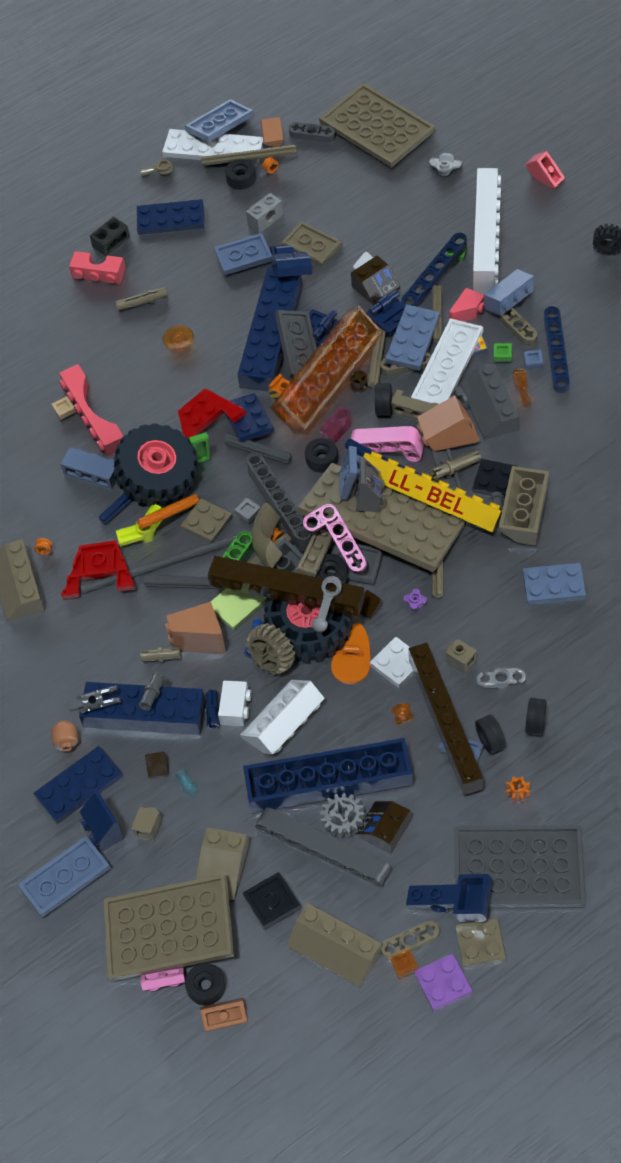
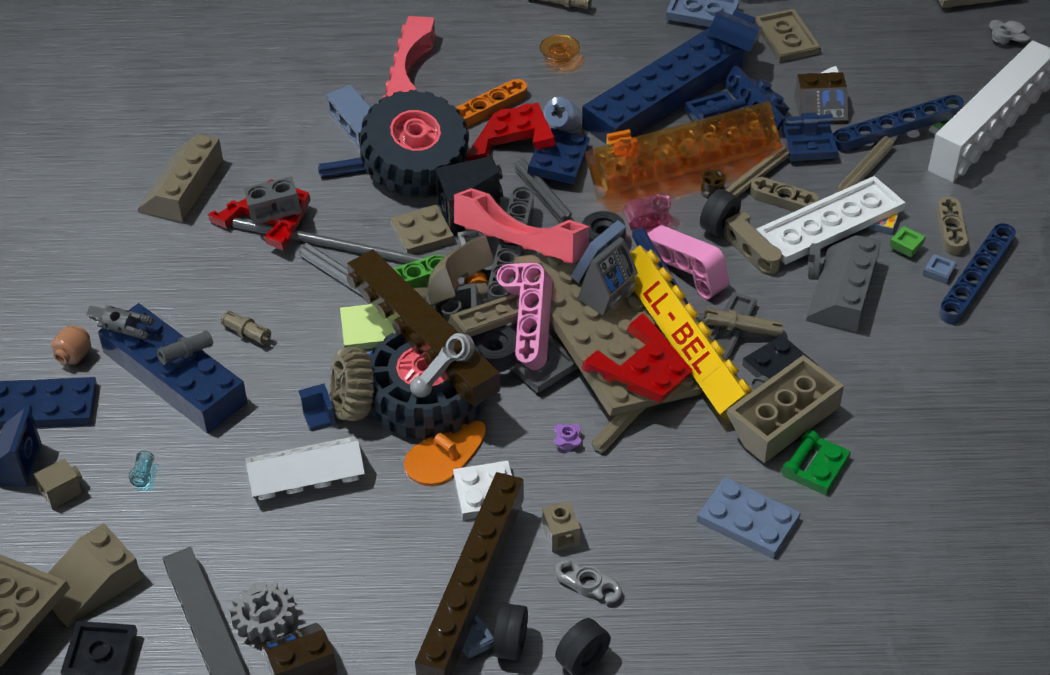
camera: 30 degrees right, 10 degrees down
orange bush [34,538,52,555] -> none
tan plate [51,396,76,420] -> none
neon yellow piece [116,504,162,547] -> none
orange axle [137,494,199,529] -> none
dark brown slope [145,752,169,779] -> none
nougat slope [165,602,226,654] -> none
bright green tile [189,432,211,463] -> none
dark blue axle [204,689,219,729] -> none
white brick [218,681,251,726] -> none
dark blue brick [243,738,413,813] -> none
dark grey plate [275,310,323,378] -> none
dark brown slope [360,590,382,619] -> none
sand blue plate [385,304,440,371] -> none
clear orange plate [391,703,414,724] -> none
nougat slope [417,395,480,451] -> none
coral slope [449,288,485,322] -> none
sand blue brick [484,269,534,316] -> none
clear orange piece [513,368,532,402] -> none
none -> dark grey brick [244,176,302,225]
none -> dark blue panel [298,383,336,431]
none -> black slope [435,156,503,236]
none -> coral arch [454,188,590,264]
none -> orange beam [456,79,527,127]
none -> sand blue piece [544,97,582,132]
none -> red wing [581,313,692,403]
none -> dark blue bracket [724,66,790,137]
none -> green plate [781,430,851,496]

